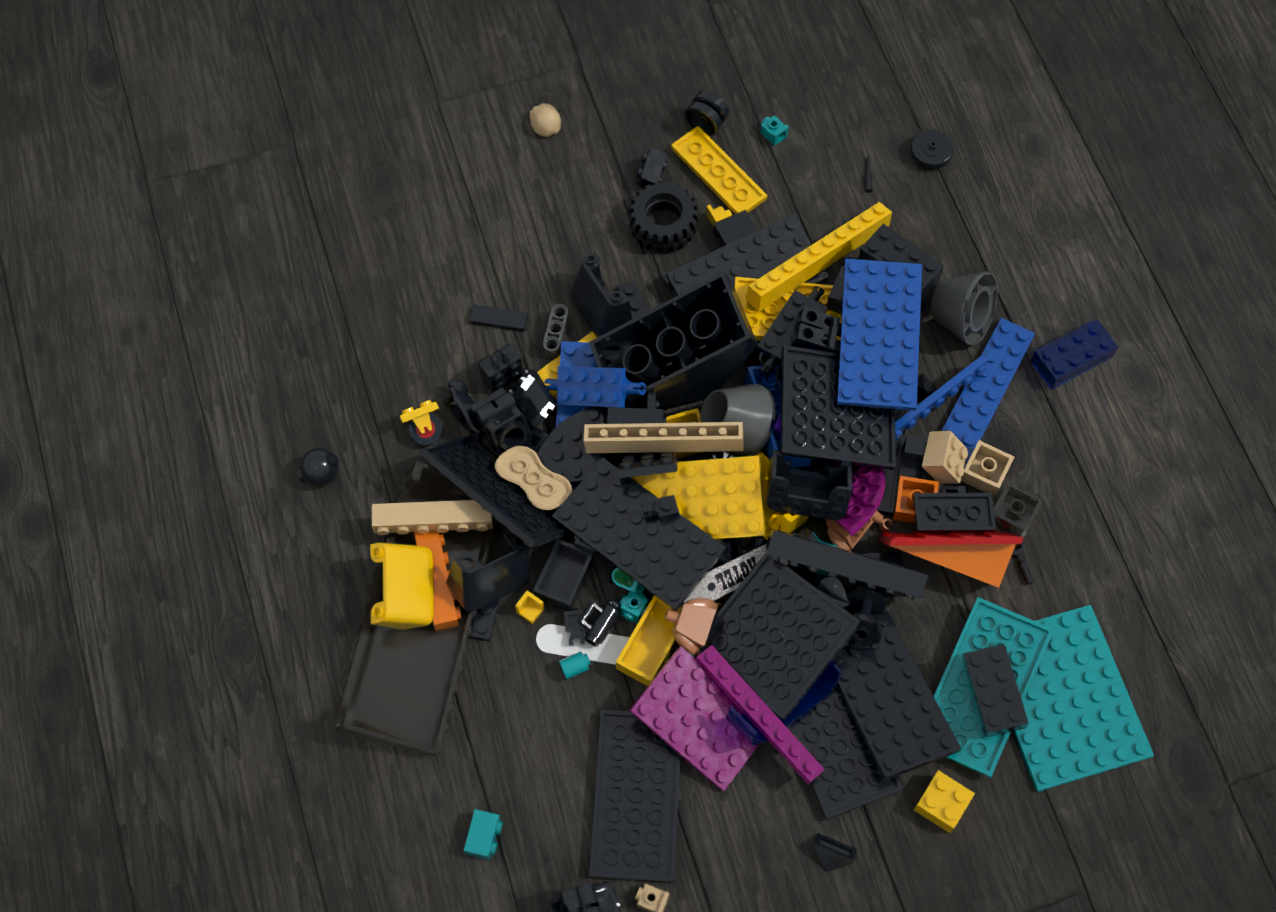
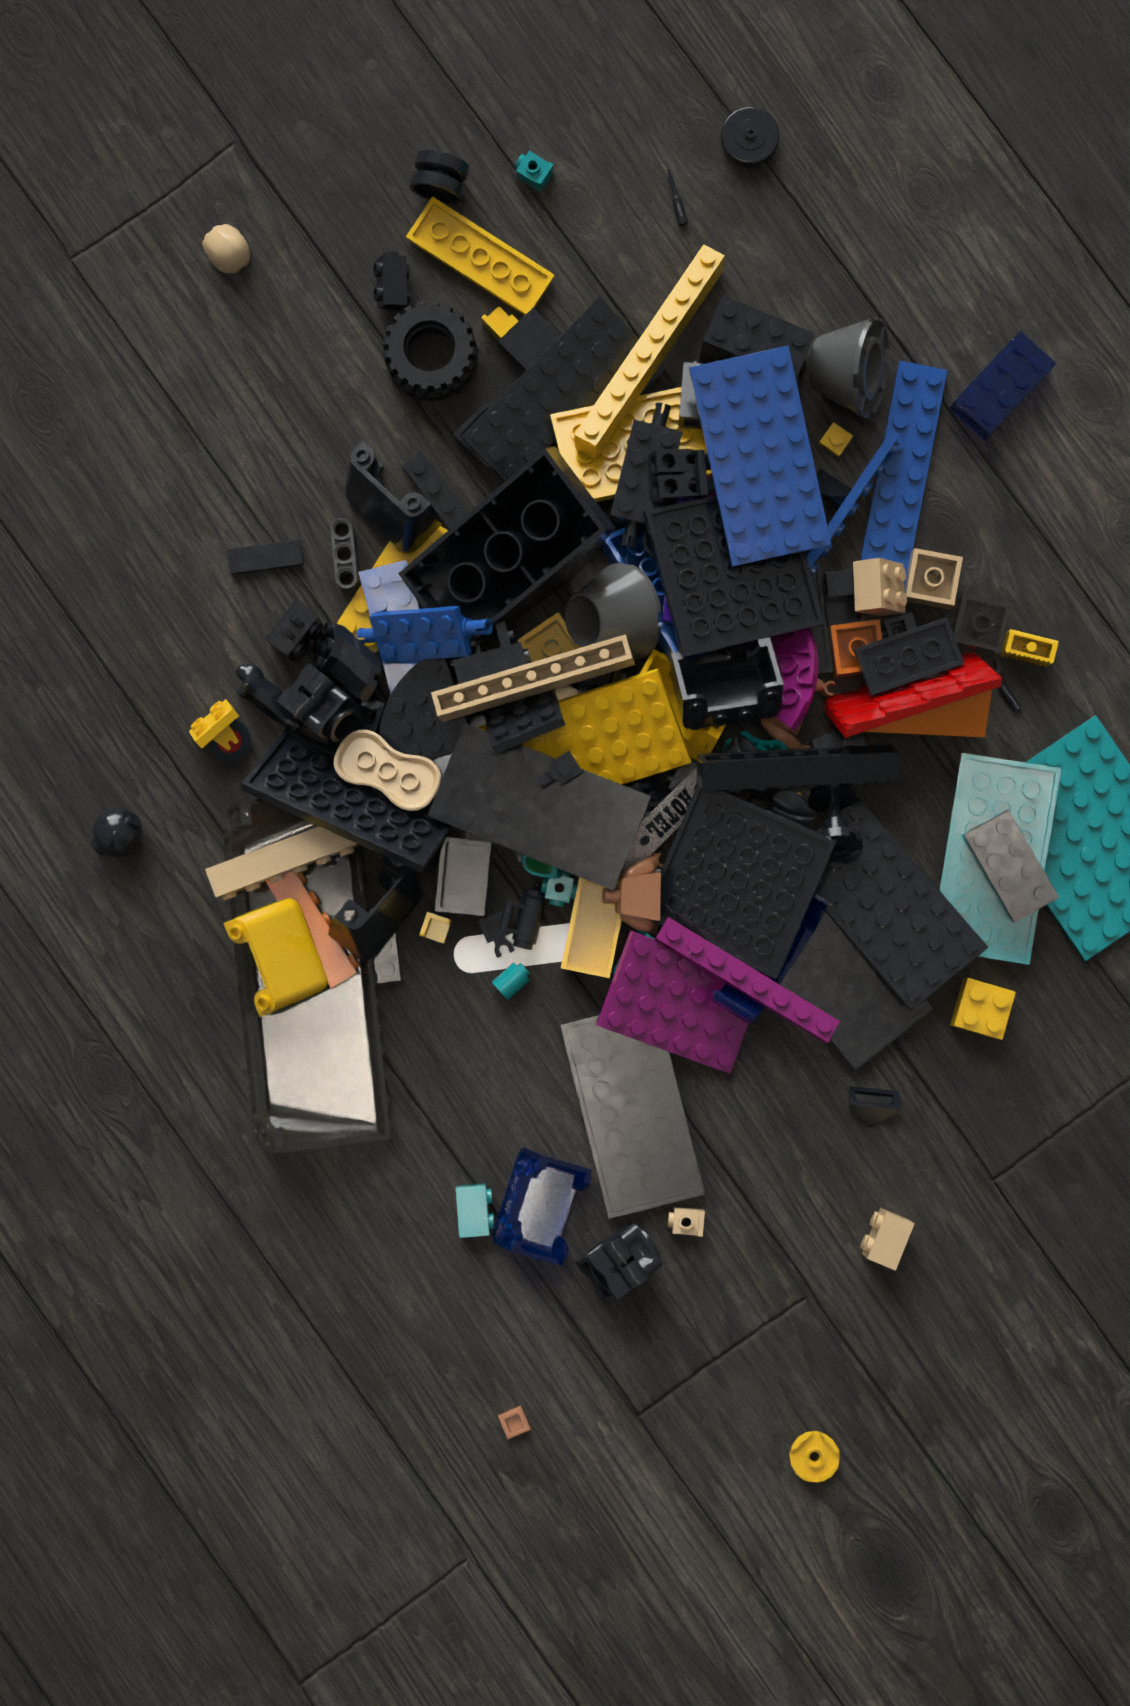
camera: 15 degrees left, 20 degrees up
none -> clear blue windscreen [493,1148,592,1266]
none -> yellow plate [819,422,853,458]
none -> yellow brick [1000,629,1058,668]

